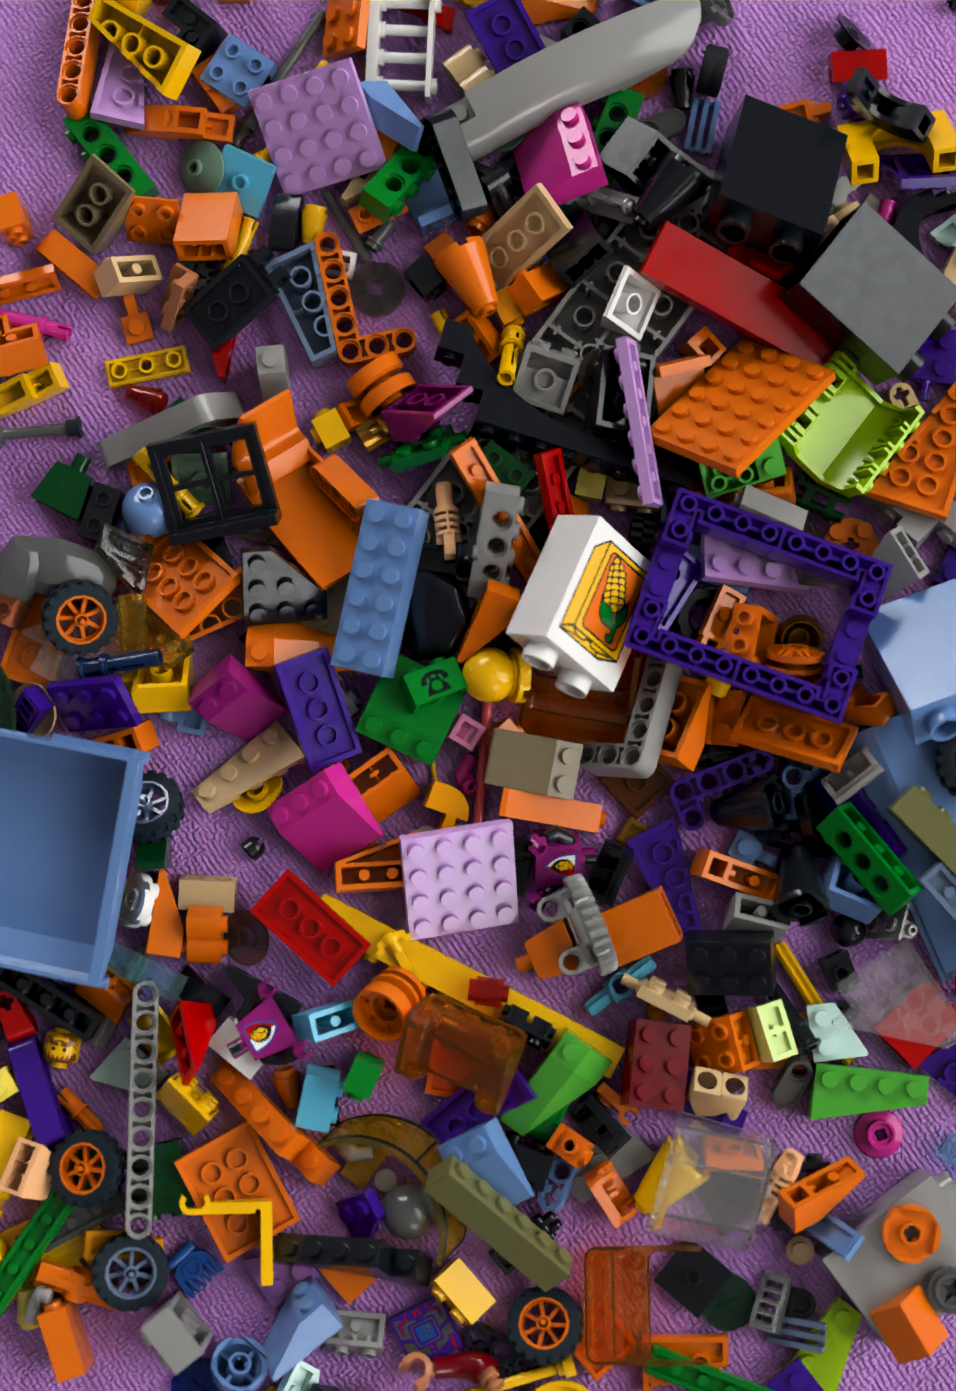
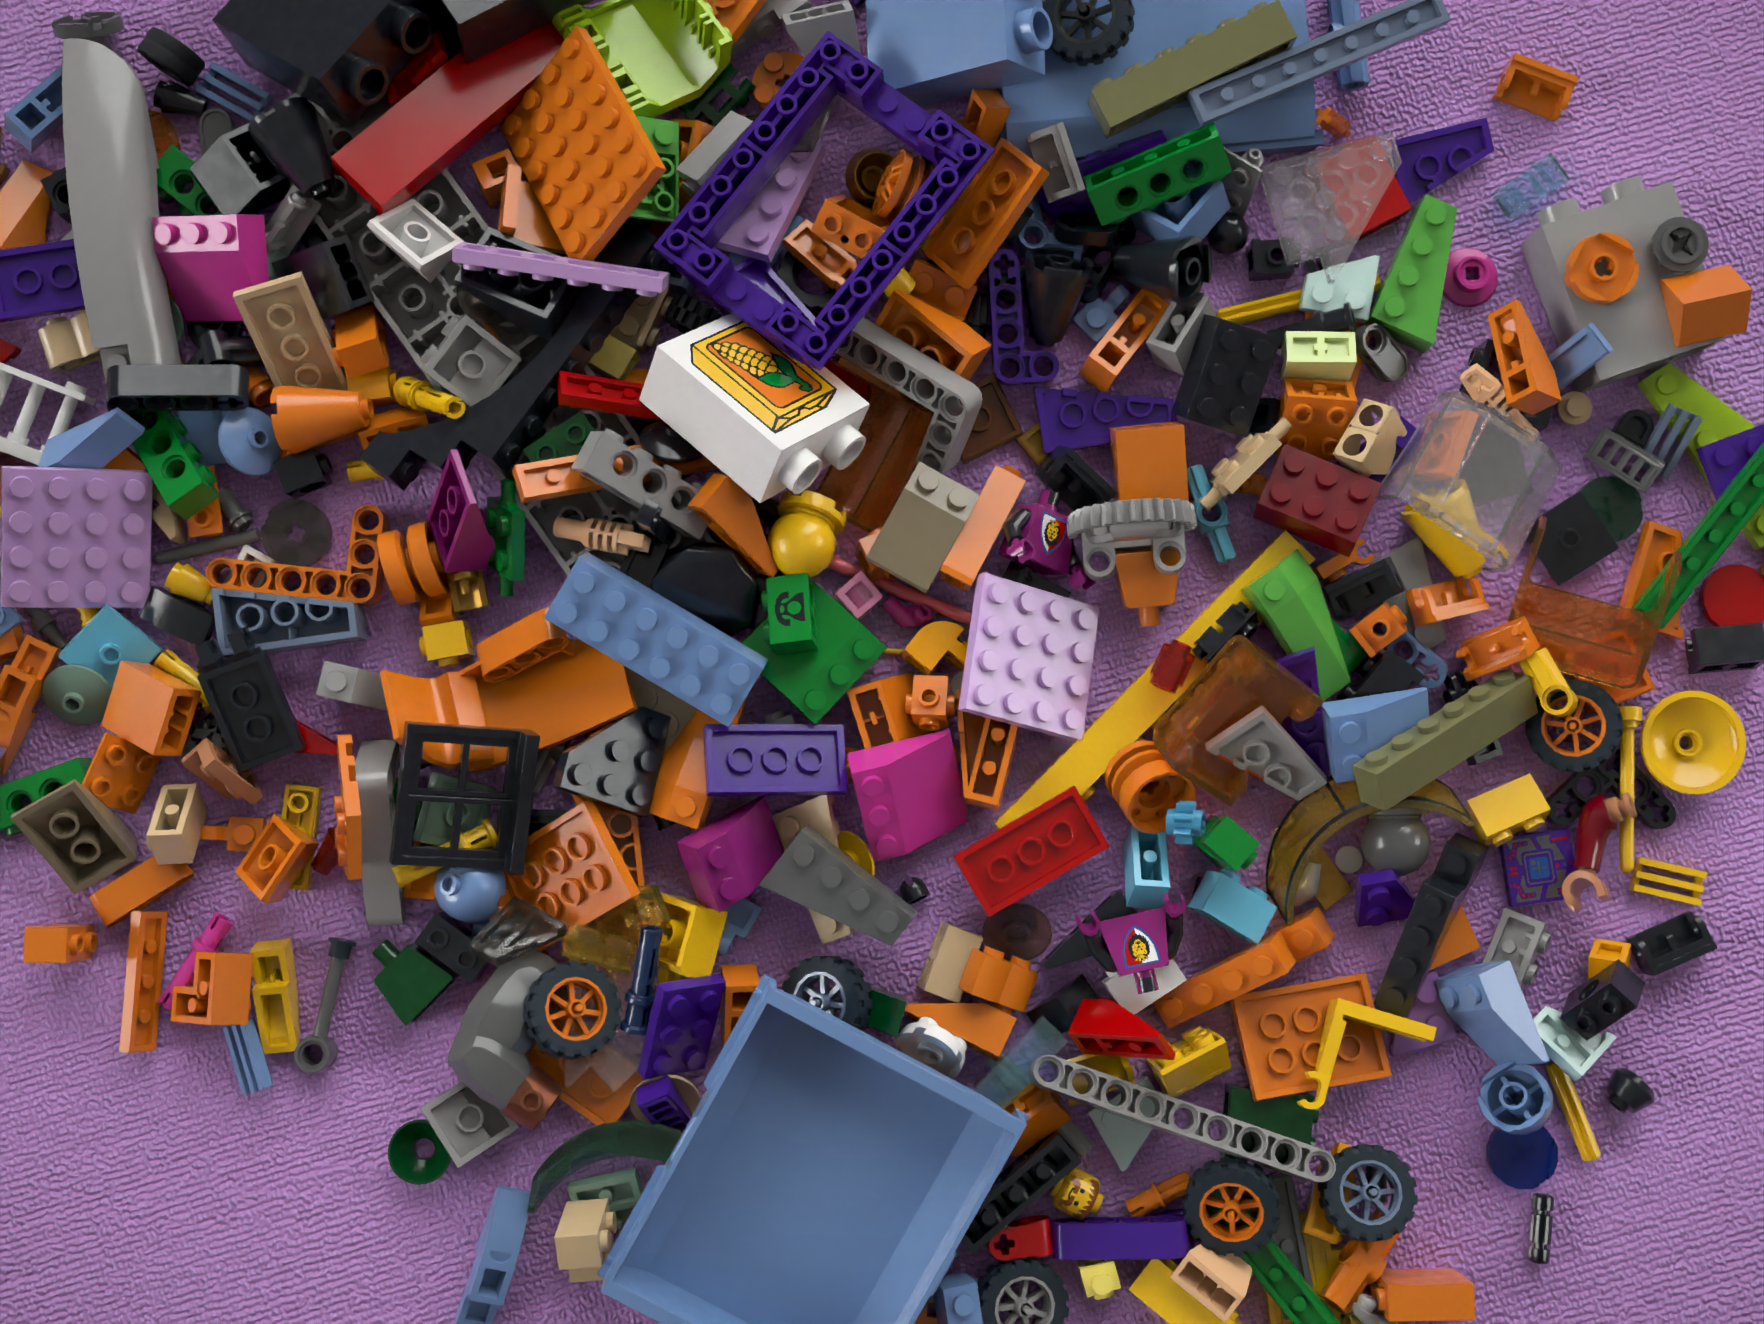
camera: 70 degrees left, 0 degrees up
light grey brick [140,1289,214,1375] -> none
blue piece [168,1239,224,1299] -> none
orange cone [271,1065,300,1109] -> none
yellow piece [376,929,414,971] -> none
none -> medium blue dish [218,407,282,476]
none -> orange slope [235,814,320,903]
none -> orange wing [334,734,363,880]
none -> black dish [639,421,704,463]
none -> dark grey wedge [759,825,918,946]
none -> orange brick [905,675,956,731]
none -> dark azure gear [1166,800,1206,845]
none -> light grey wing [1206,705,1327,801]
none -> orange hinge [1456,616,1540,682]
none -> yellow piece [1519,648,1578,717]

